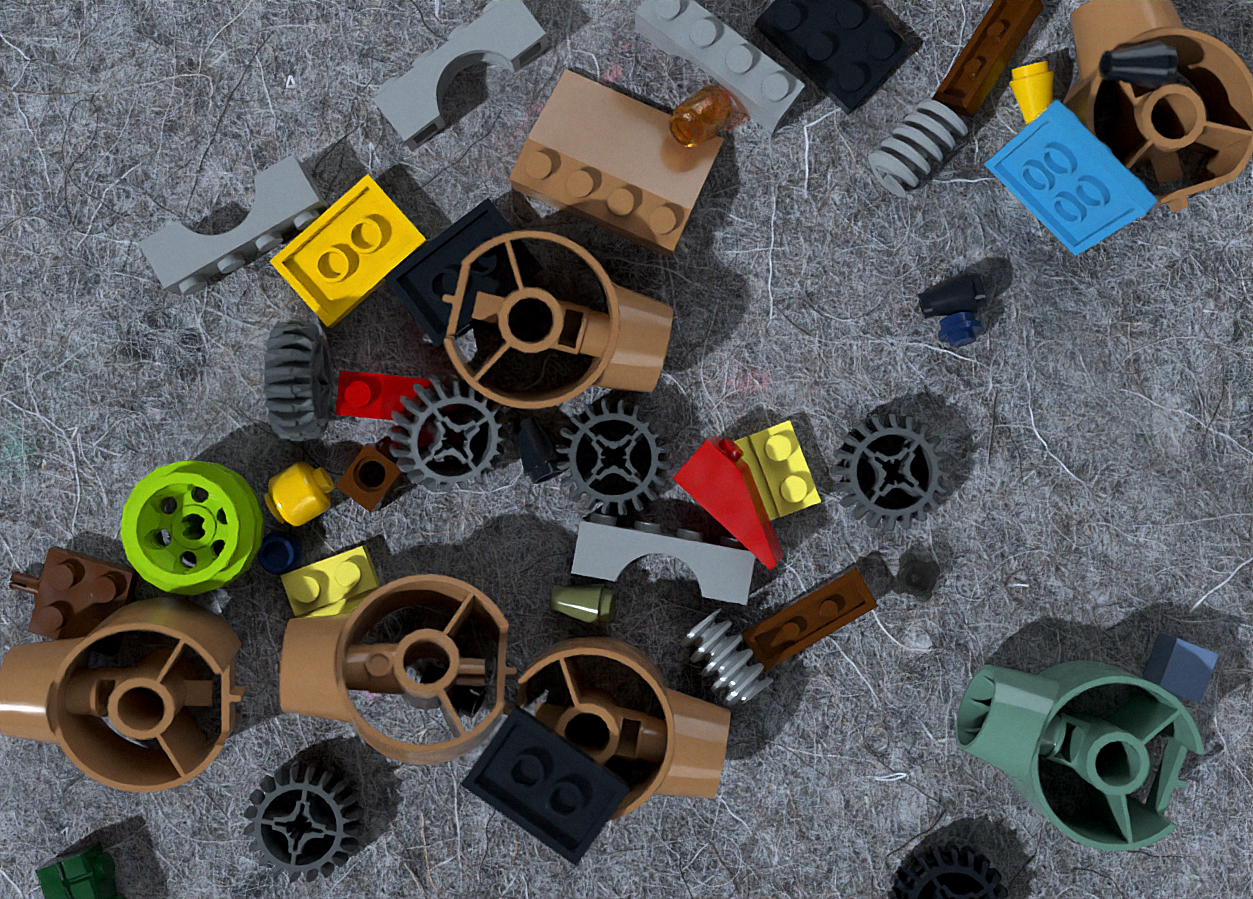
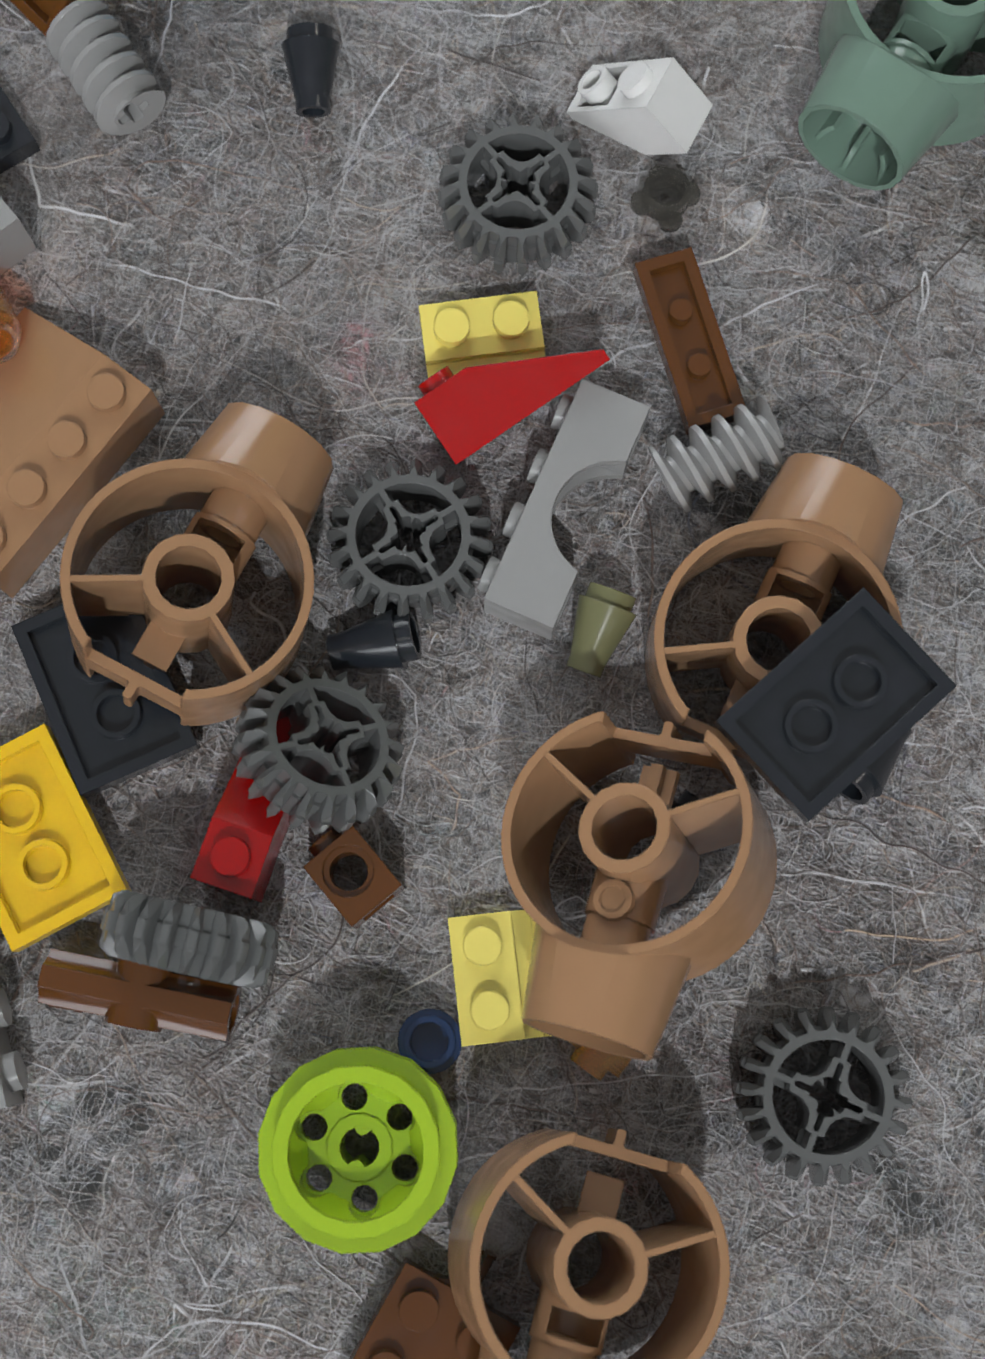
camera: 80 degrees left, 10 degrees down
yellow head [264,461,335,527] -> none
dark blue plate [938,311,983,347] -> none
none -> reddish brown piece [37,948,241,1041]
none -> white slope [566,57,713,155]

